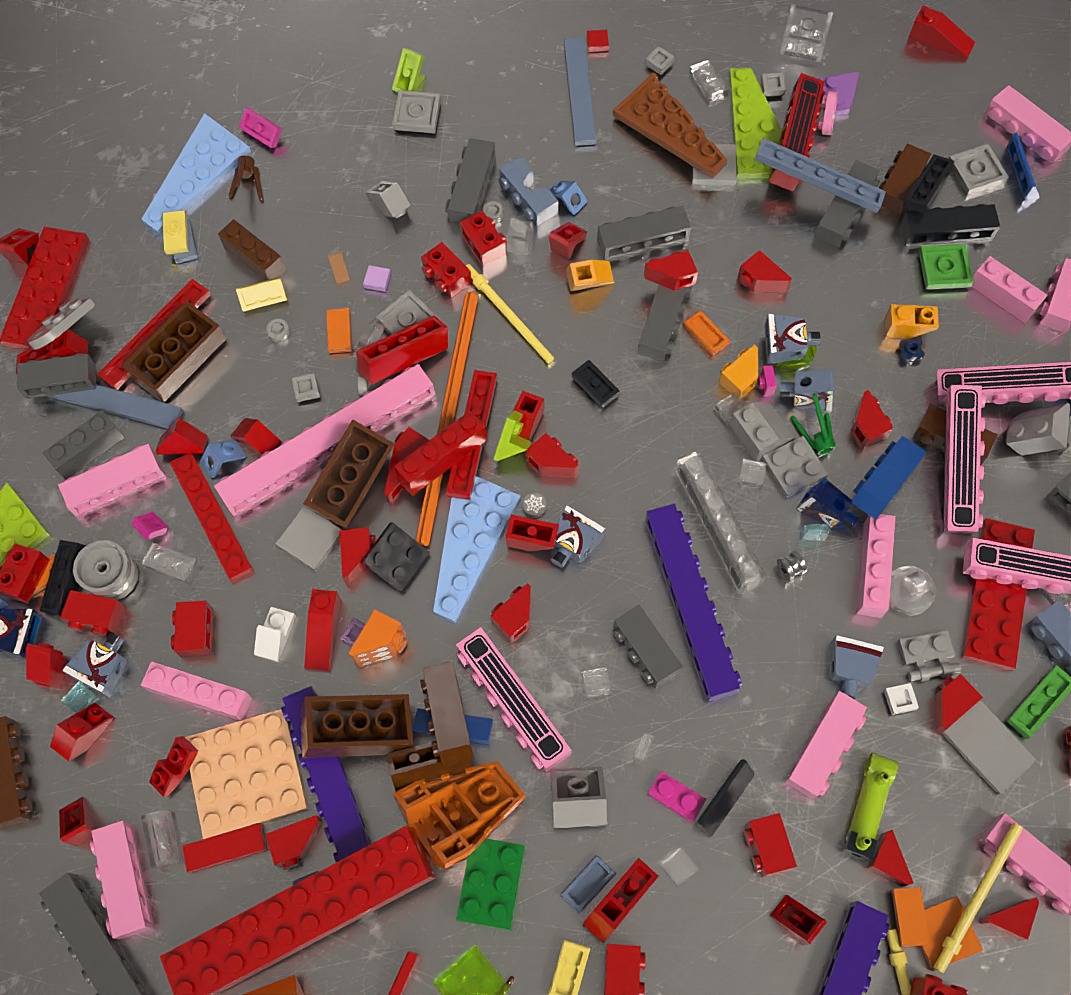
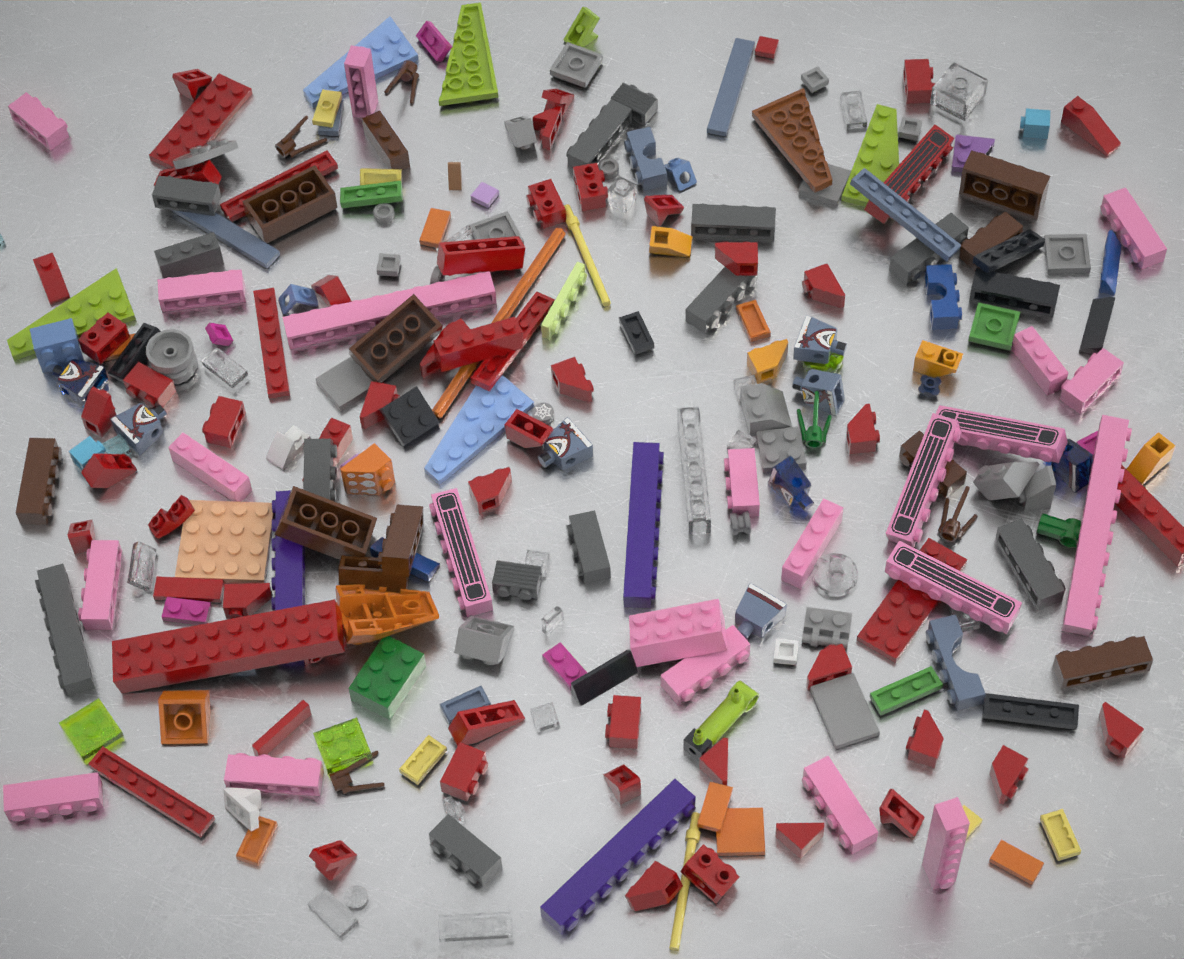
camera: 20 degrees right, 10 degrees down
red slope [156,417,208,455] -> none
lime slope [493,411,532,461] -> none
red slope [513,390,545,441] -> none
dark pink plate [757,365,777,397] -> none
clear light blue tile [800,524,830,542] -> none
bright pink plate [818,91,838,136] -> none
blue brick [851,436,927,519] -> none
light yellow bar [933,823,1023,973] -> none
none -> medium azure brick [69,436,106,471]
none -> dark pink plate [161,597,212,625]
none -> reddish brown plant [275,115,327,158]
none -> dark grey brick [303,439,337,502]
none -> bright green plate [340,181,403,208]
none -> bright pink brick [344,45,379,118]
none -> lime wing [439,2,499,106]
none -> dark grey brick [492,560,542,600]
none -> red slope [532,106,562,150]
none -> red slope [541,89,575,117]
none -> yellowish green plate [541,262,587,340]
none -> dark grey brick [611,83,658,126]
none -> bright pink brick [629,599,727,667]
none -> bright pink brick [724,448,760,517]
none -> red brick [903,59,935,104]
none -> blue arch [925,264,962,330]
none -> reddish brown plant [938,486,978,542]
none -> reddish brown brick [959,150,1051,220]
none -> medium azure brick [1020,108,1051,139]
none -> black slope [1079,297,1115,354]

